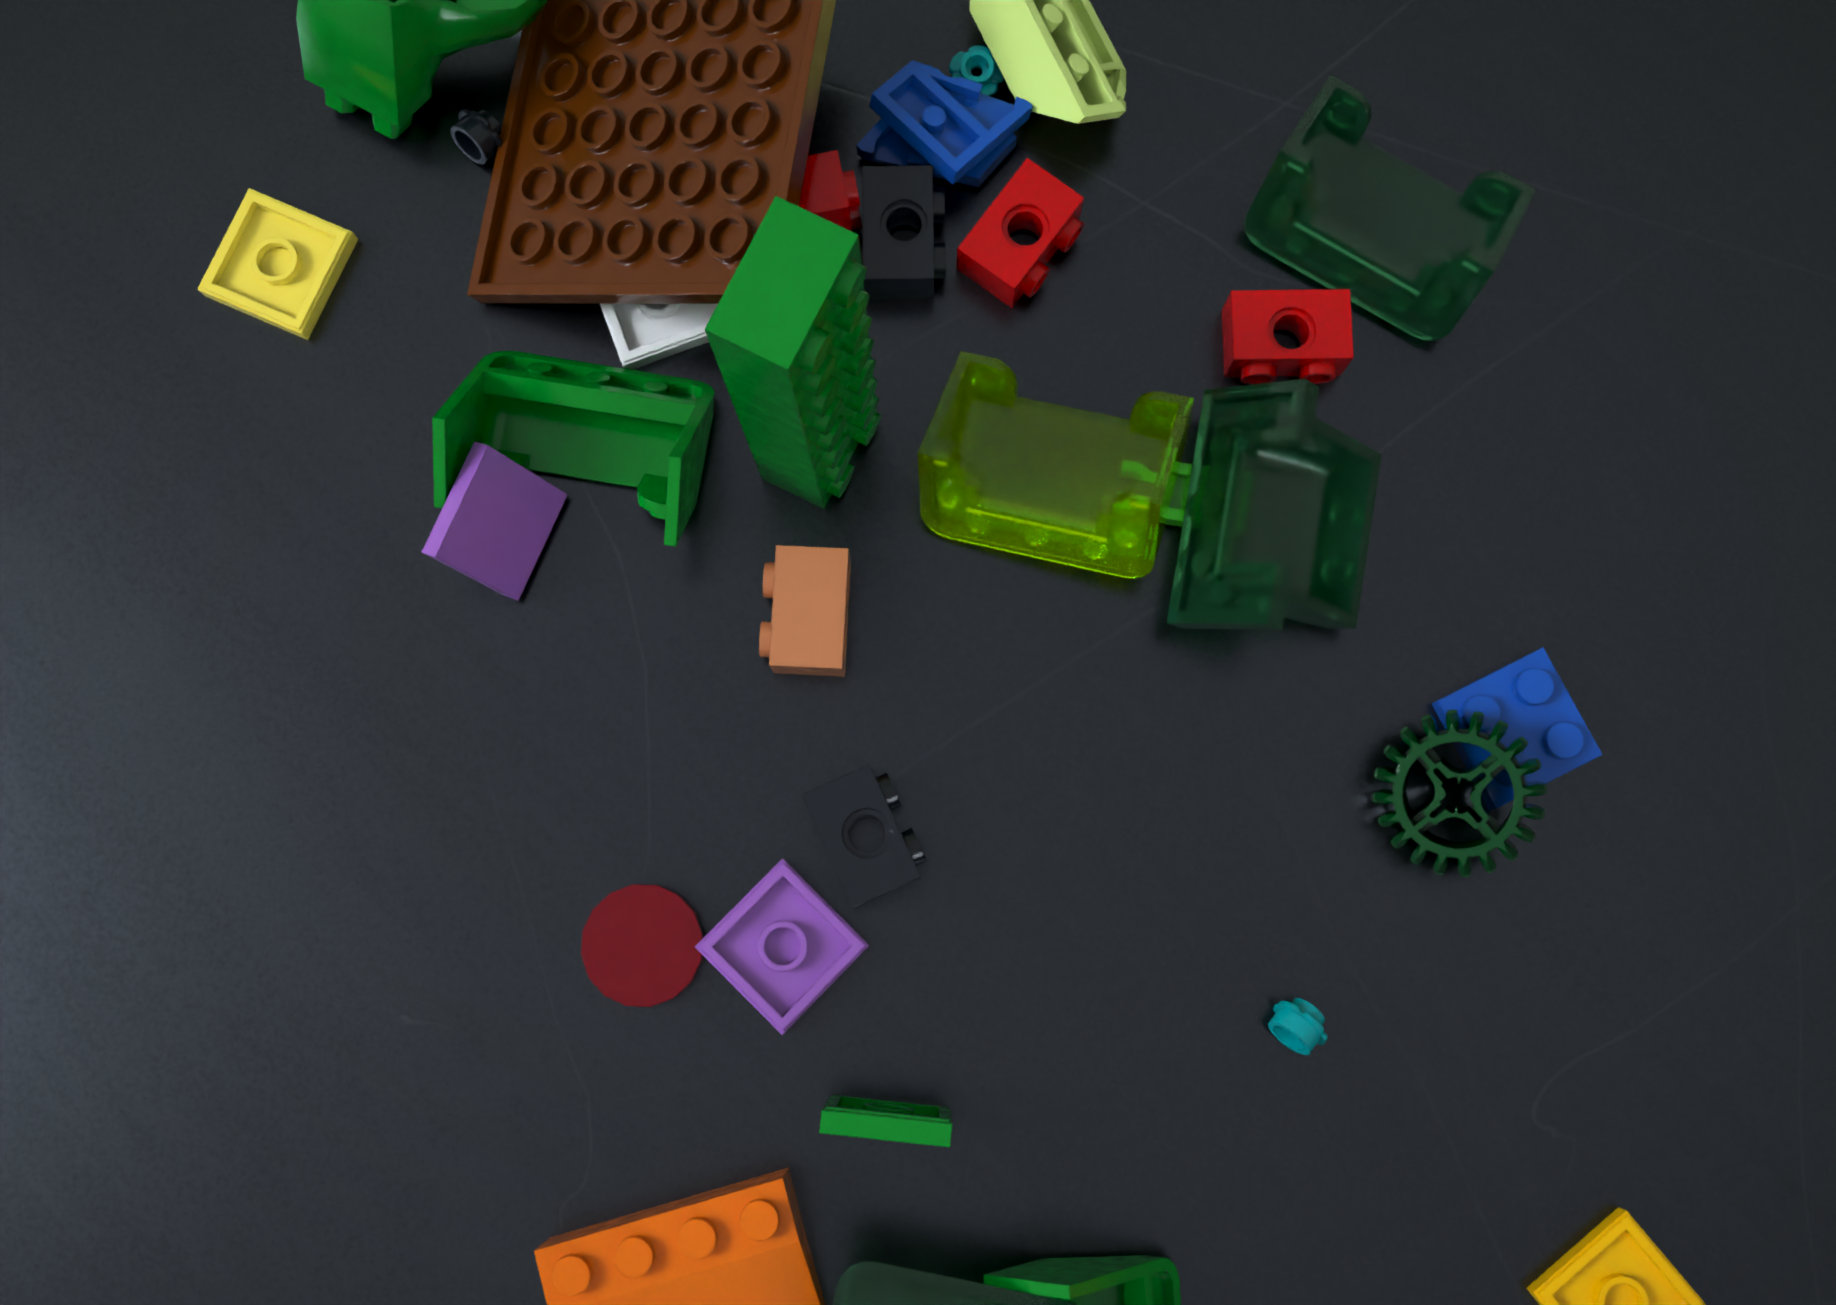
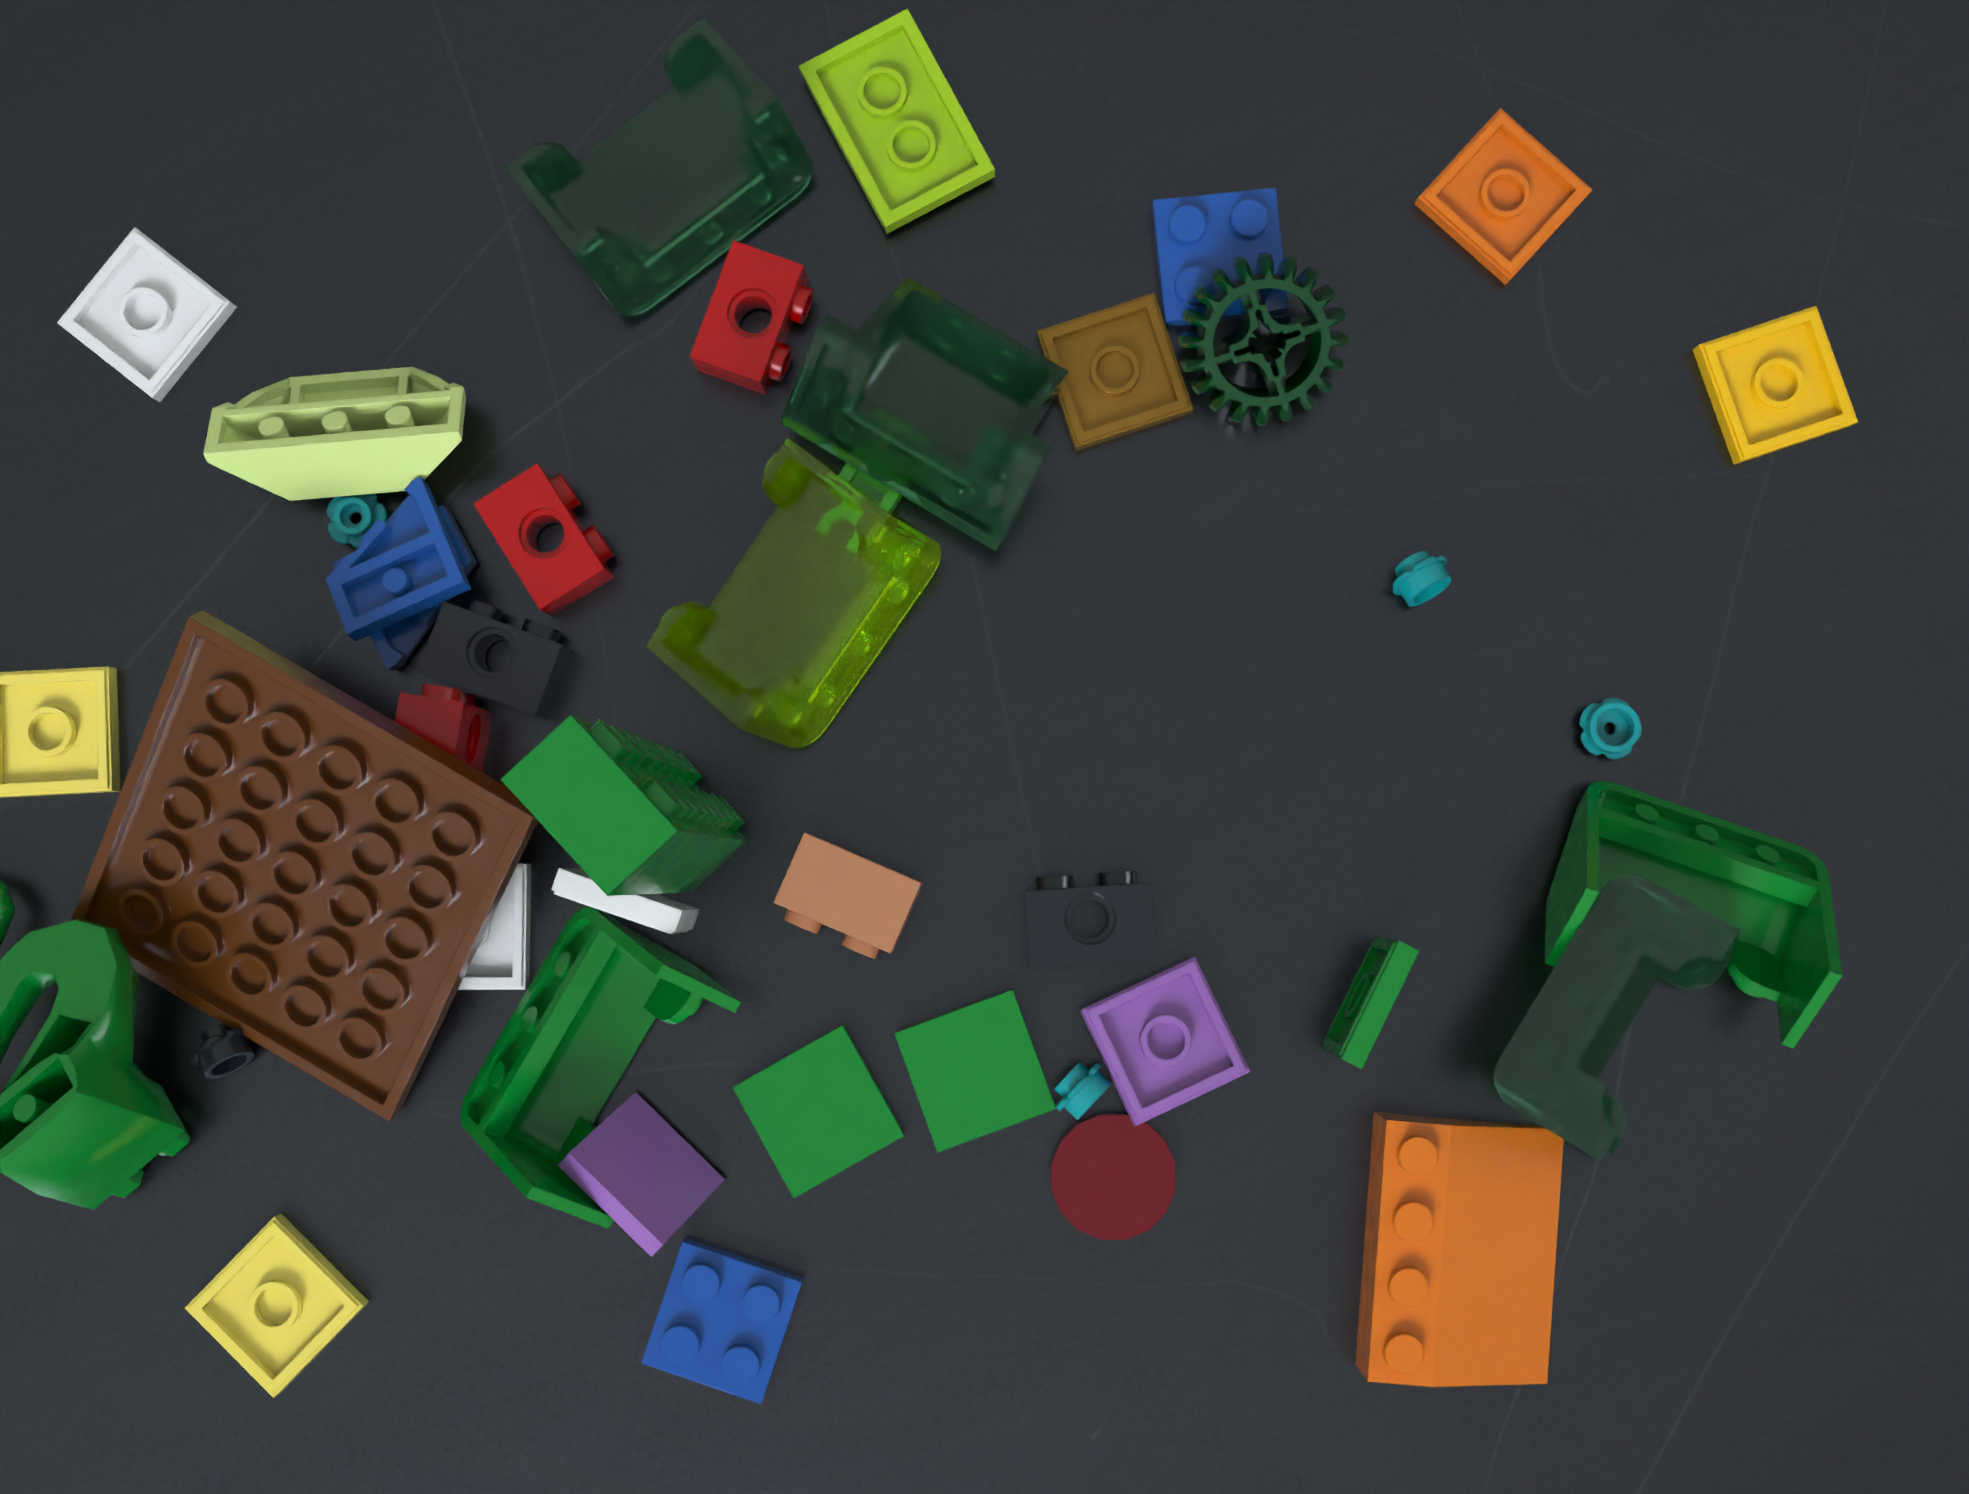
camera: 65 degrees left, 5 degrees up
none -> white tile [551,868,700,934]
none -> blue plate [641,1238,804,1404]
none -> green tile [732,1024,905,1198]
none -> lime plate [799,9,995,234]
none -> green tile [894,989,1056,1153]
none -> pearl gold tile [1036,293,1193,451]
none -> teal plate [1054,1062,1112,1120]
none -> orange tile [1414,108,1593,285]
none -> teal plate [1579,697,1642,759]

